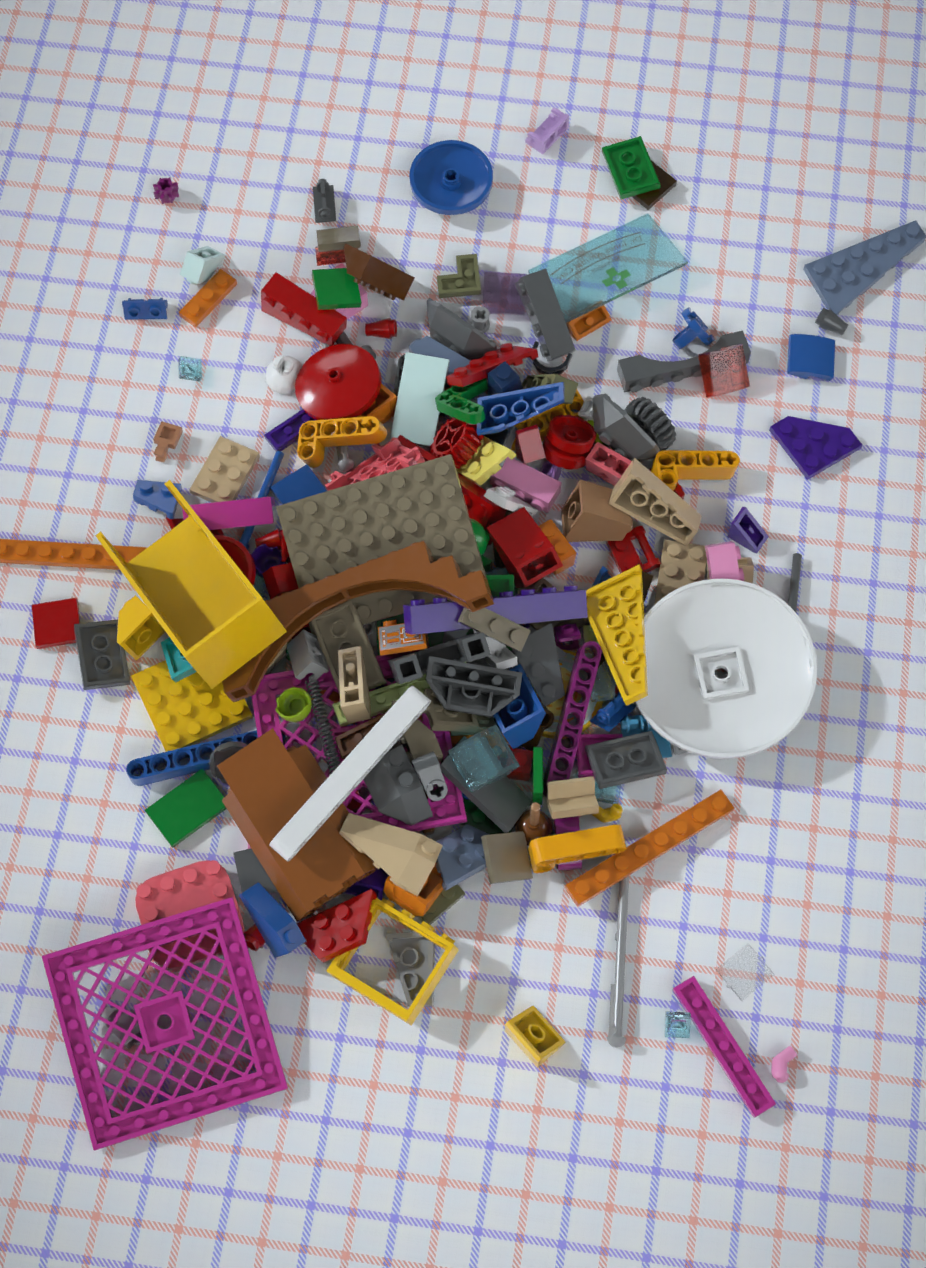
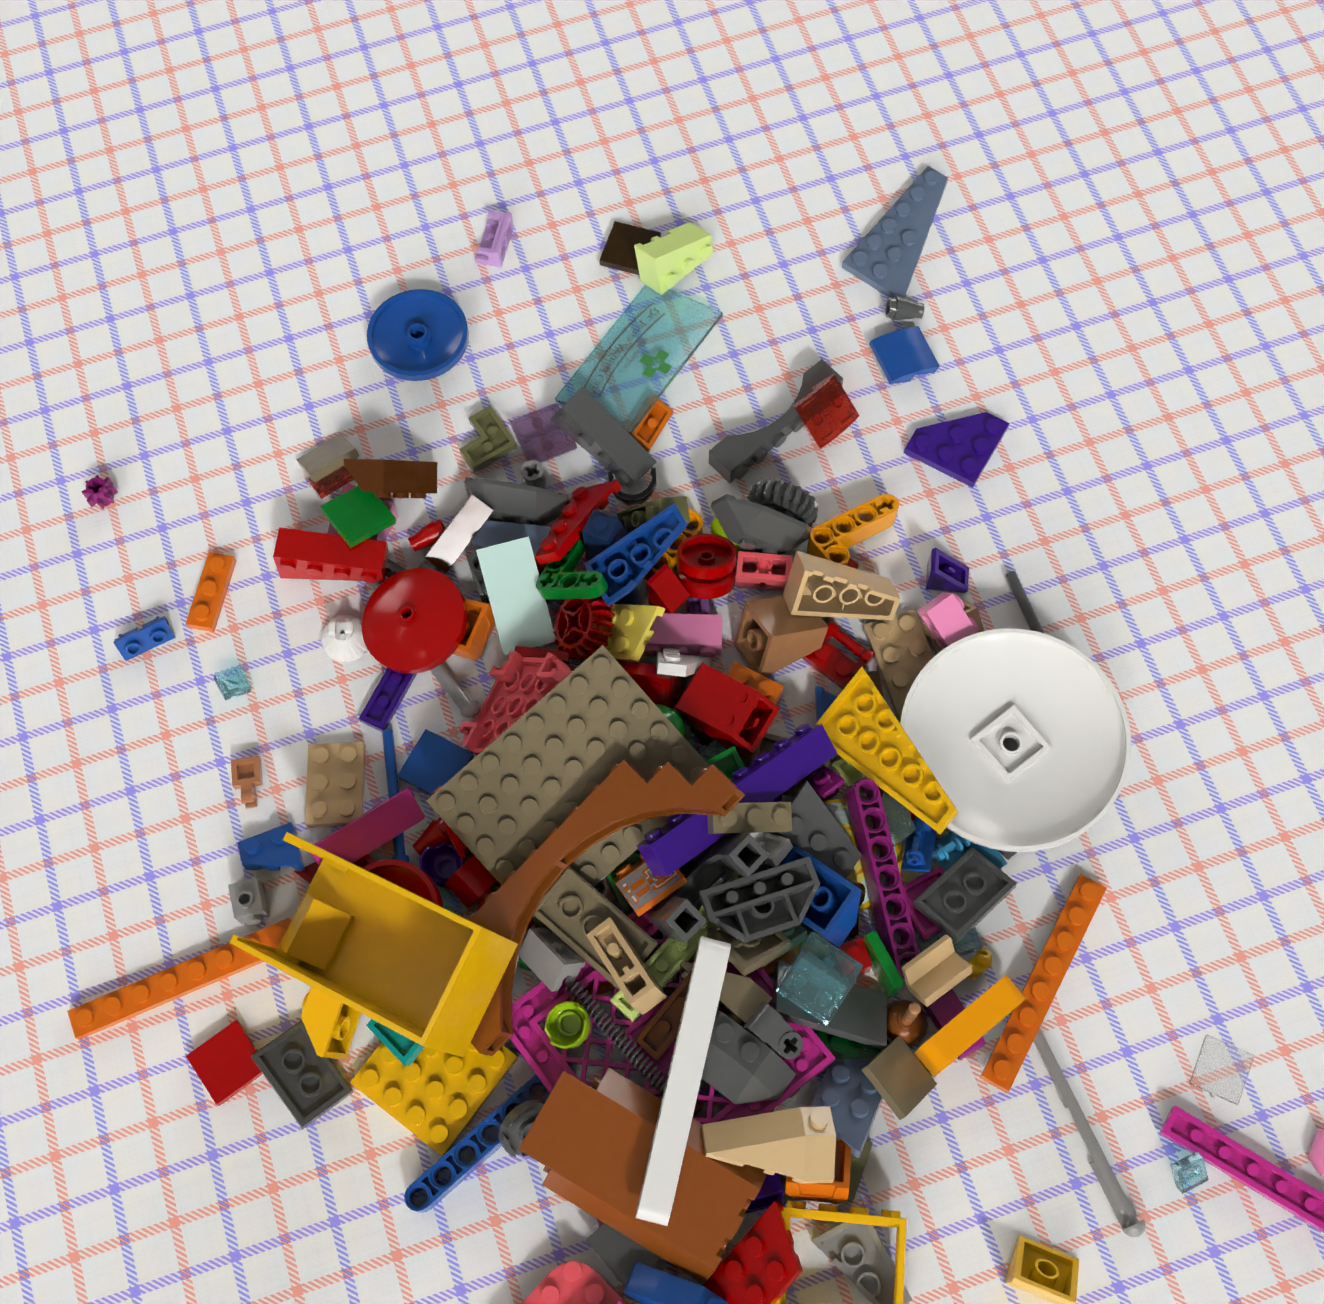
camera: 25 degrees left, 0 degrees up
green tile [145,769,227,848] -> none
light aqua slope [180,246,225,285] -> none
light orange beam [297,416,387,468] -> none
dark grey hinge [313,179,336,223] -> none
white tile [578,396,594,420] -> none
green tile [602,136,660,200] -> none
blue tile [672,307,715,349] -> none
none -> light grey brick [228,877,270,926]
none -> yellow slope [280,893,354,971]
none -> tile [424,493,494,573]
none -> yellowish green wedge [634,222,713,295]

